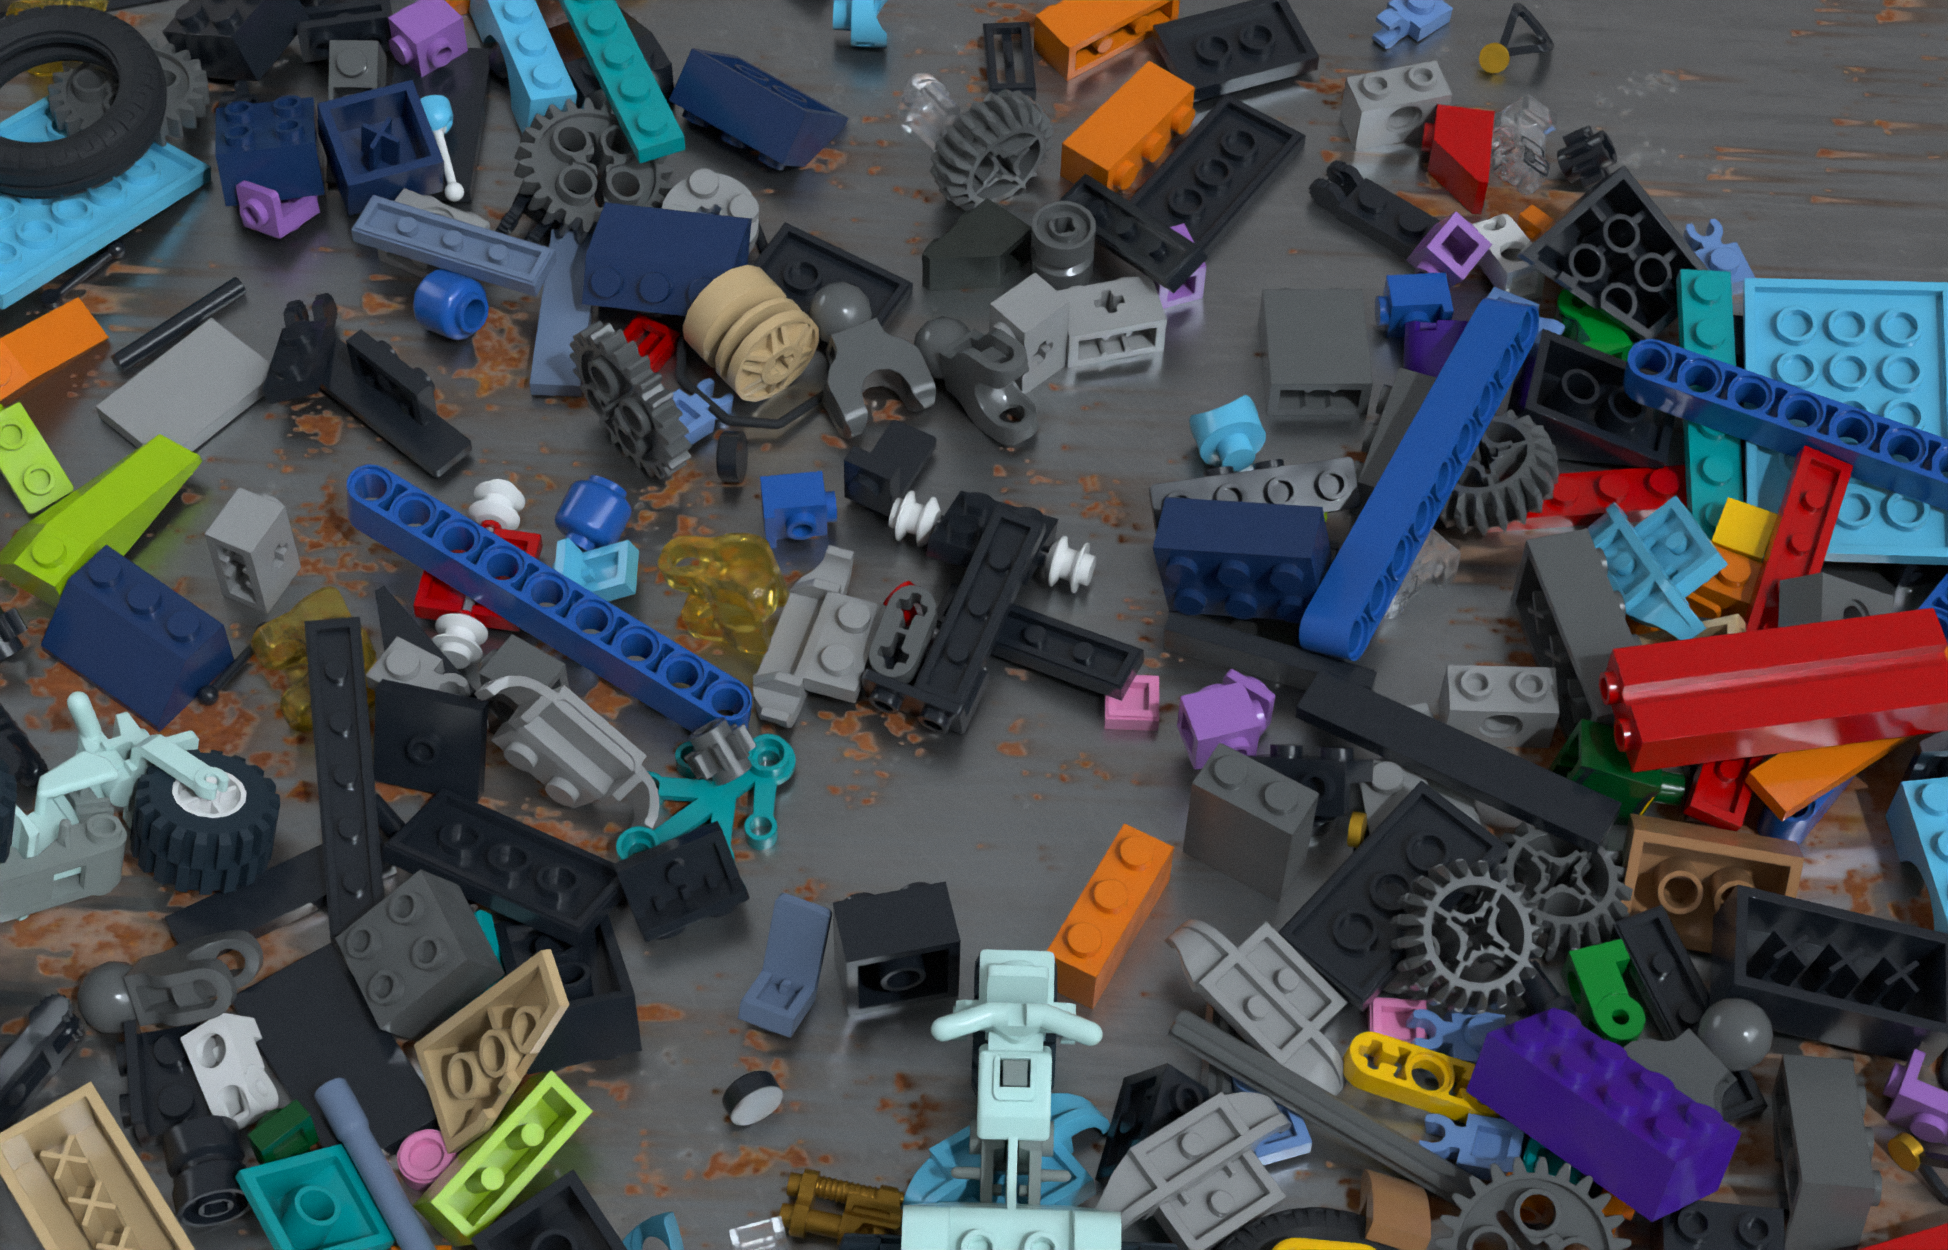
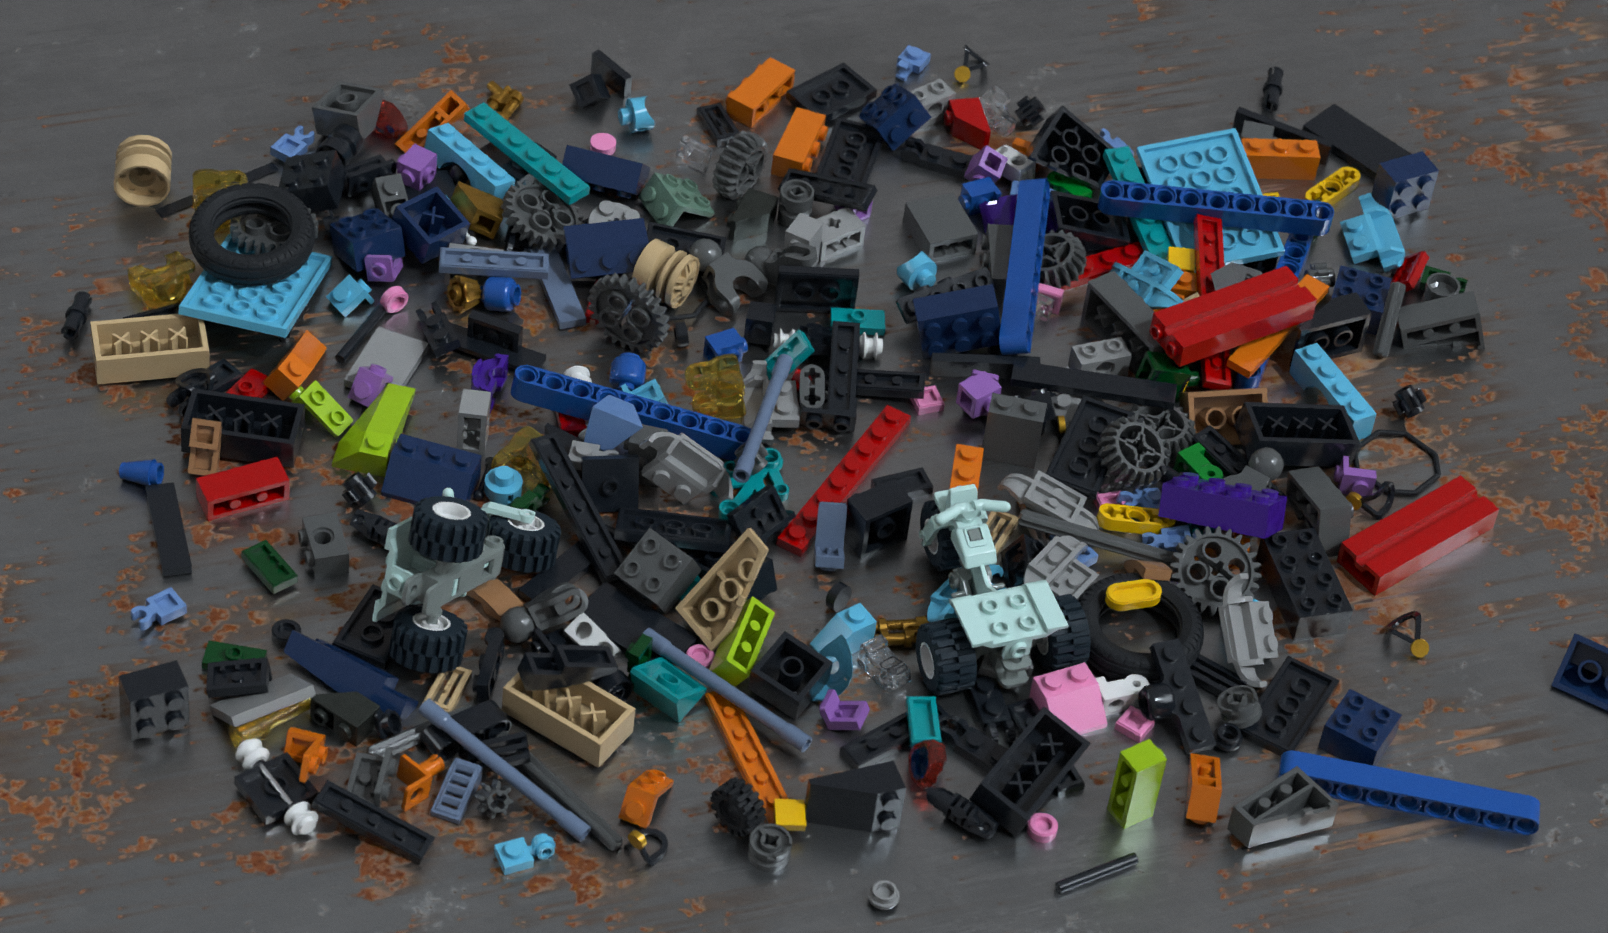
camera: 25 degrees left, 10 degrees down
none -> medium azure bracket [326,275,375,317]
none -> medium lavender bracket [348,364,394,407]
none -> bright pink tile [380,286,409,313]
none -> pearl gold piece [447,275,482,313]
none -> pearl gold slope [450,181,504,239]
none -> medium nougat slope [466,578,524,621]
none -> dark purple cylinder [471,354,509,413]
none -> medium azure piece [484,466,523,506]
none -> dark green plate [510,483,551,511]
none -> black slope [517,645,618,691]
none -> medium blue slope [584,395,643,452]
none -> bright pink tile [590,133,616,155]
none -> sand green bracket [638,172,715,226]
none -> sand blue piece [733,354,793,483]
none -> teal plate [765,329,815,380]
none -> black tile [774,265,860,313]
none -> red plate [776,405,911,557]
none -> medium azure slope [809,603,877,663]
none -> teal plate [830,307,885,336]
none -> dark blue bracket [858,84,932,151]
none -> black tile [871,467,934,498]
none -> tan tile [986,511,1018,557]
none -> bright pink tile [1036,283,1064,315]

